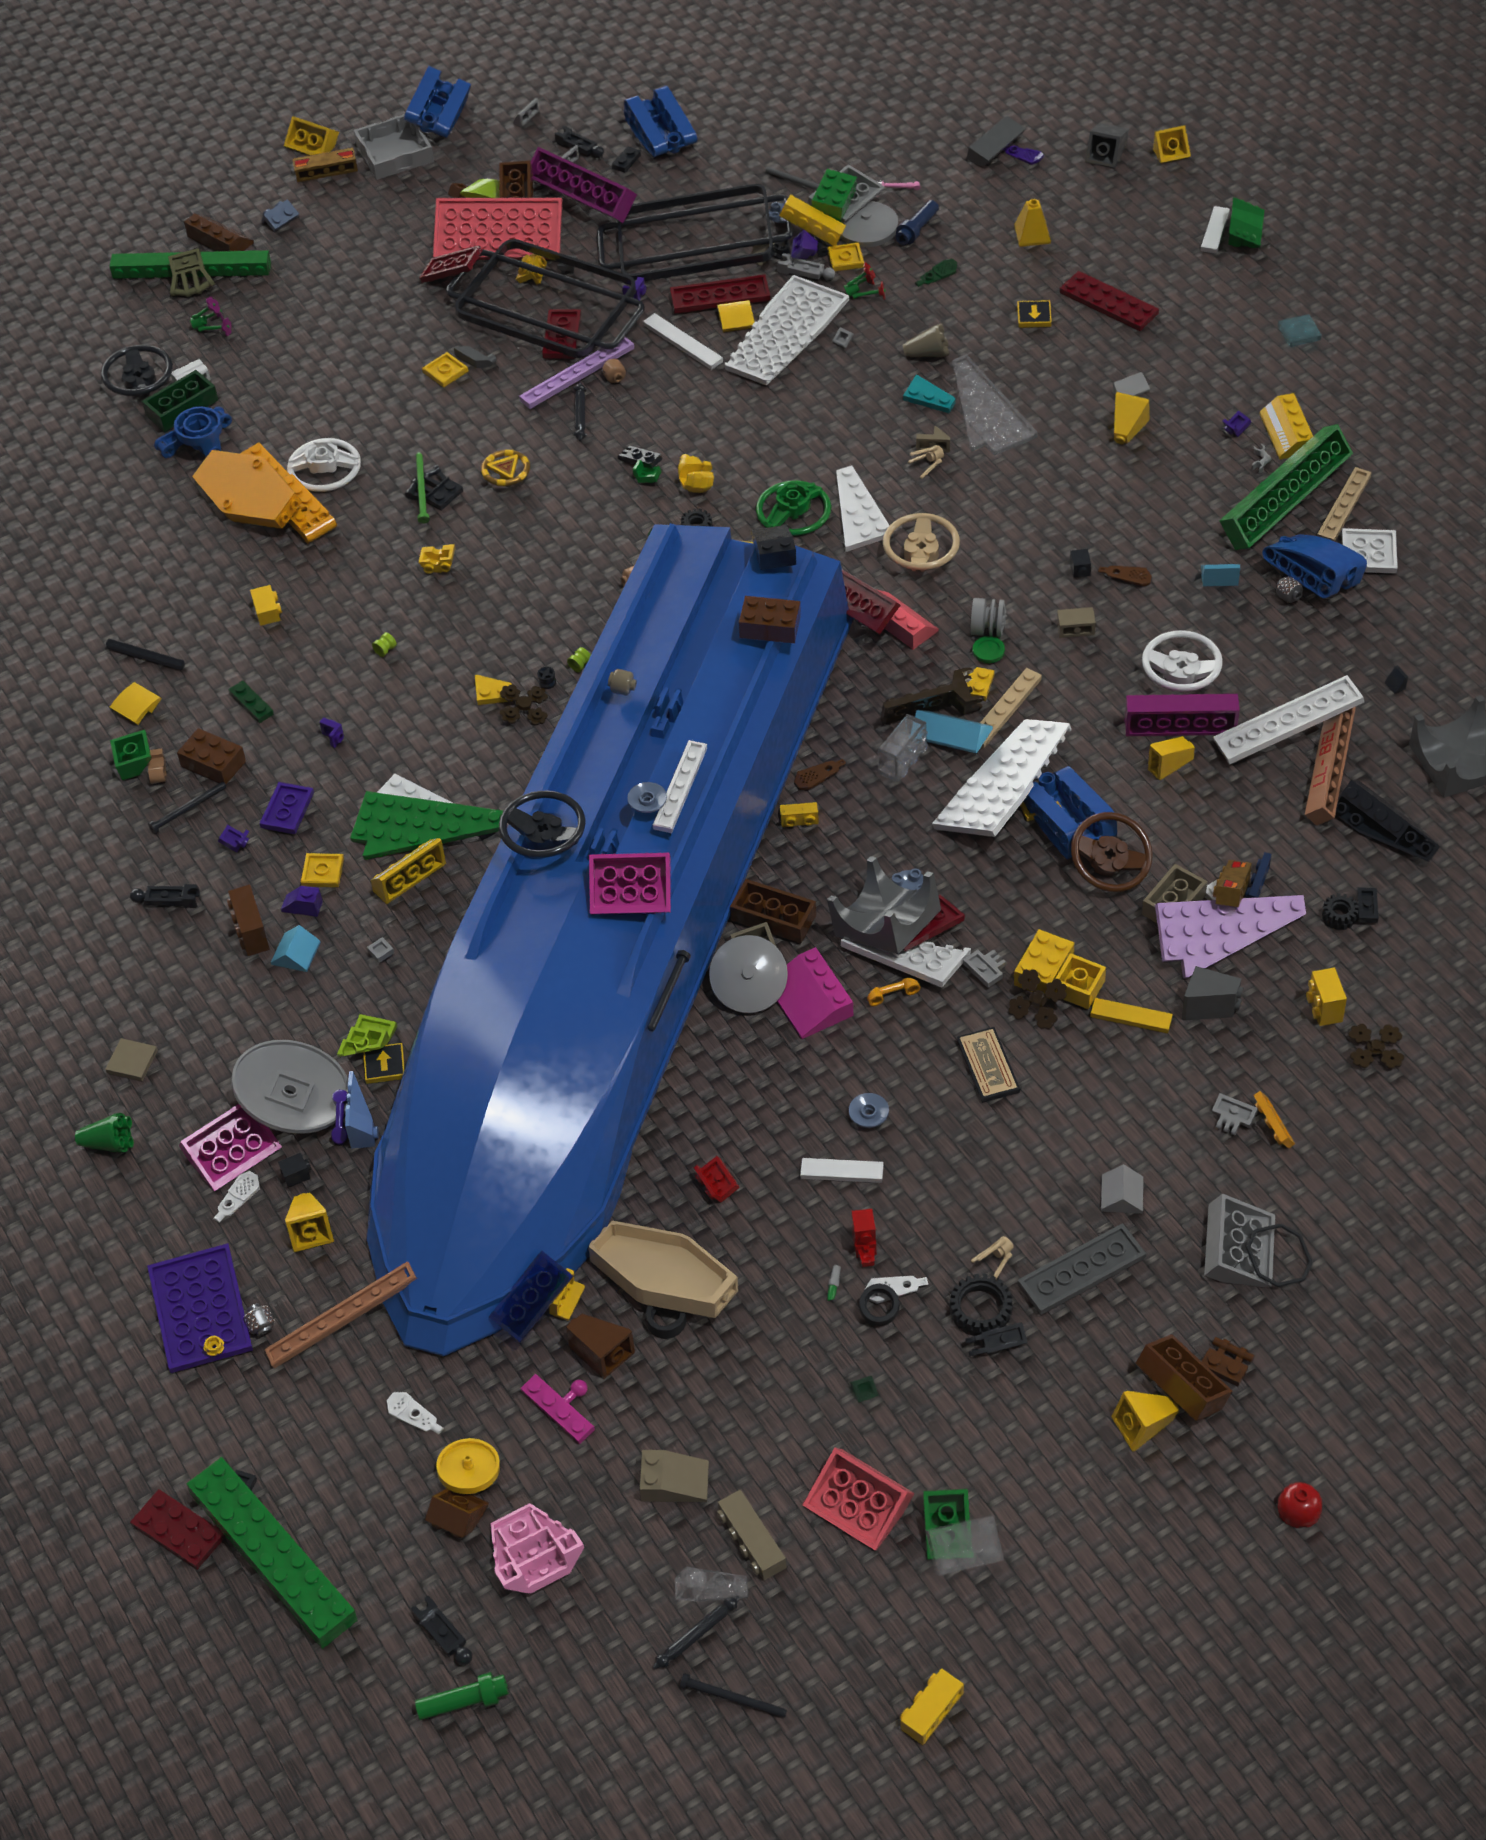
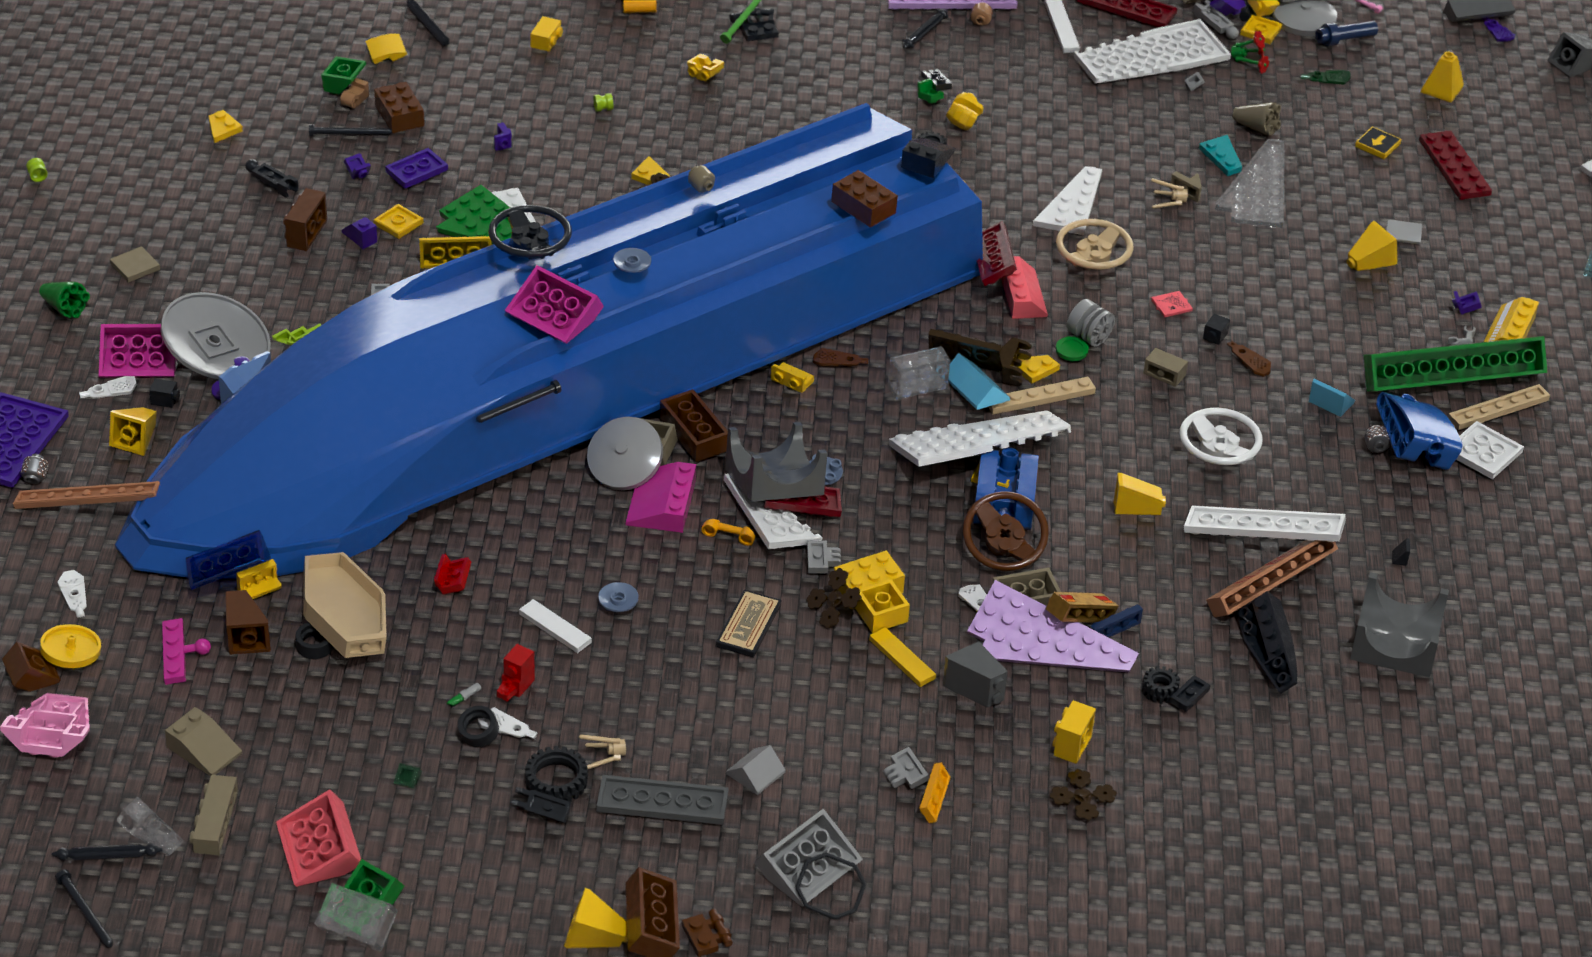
camera: 30 degrees right, 10 degrees down
dark green plate [228,680,274,724] -> none
medium azure slope [271,925,321,972] -> none
piece [481,450,530,486] -> none
white tile [653,740,707,833] -> none
yellow slope [717,300,754,332] -> none
green piece [756,480,831,536] -> none
magenta brick [1125,694,1240,736] -> none
none -> yellow wing [209,110,243,143]
none -> white piece [958,585,987,612]
none -> coral piece [1151,291,1193,318]

